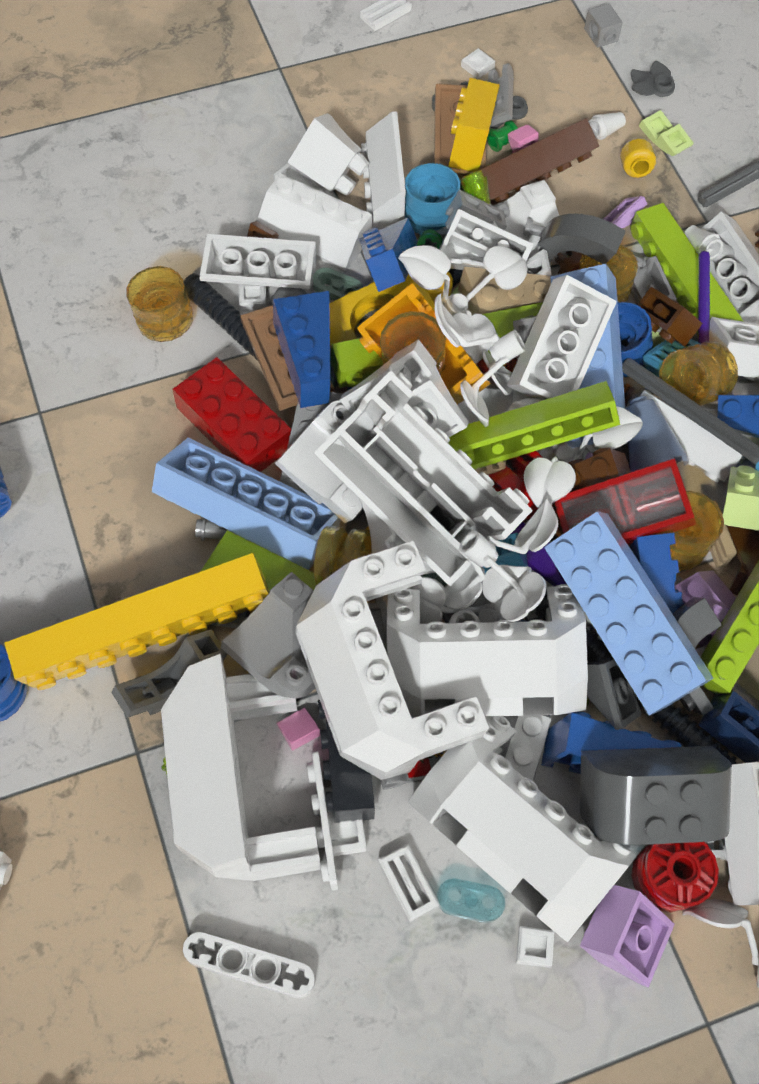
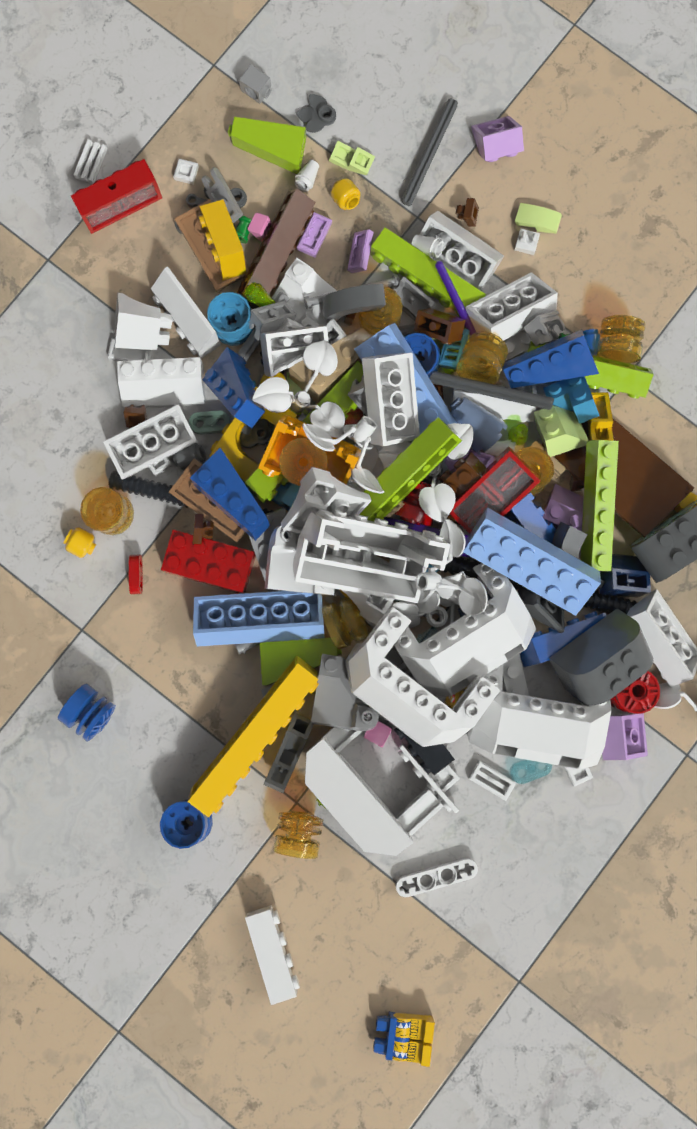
camera: 30 degrees left, 20 degrees up
green bush [417,229,442,249] -> none
none -> yellow head [63,527,97,558]
none -> red brick [71,159,162,234]
none -> red beam [129,555,143,595]
none -> reddish brown tile [193,514,214,544]
none -> lime slope [228,117,306,174]
none -> clear yellow wheel [273,811,324,859]
none -> lavender plate [297,212,332,258]
none -> clear neon green cone [508,424,528,446]

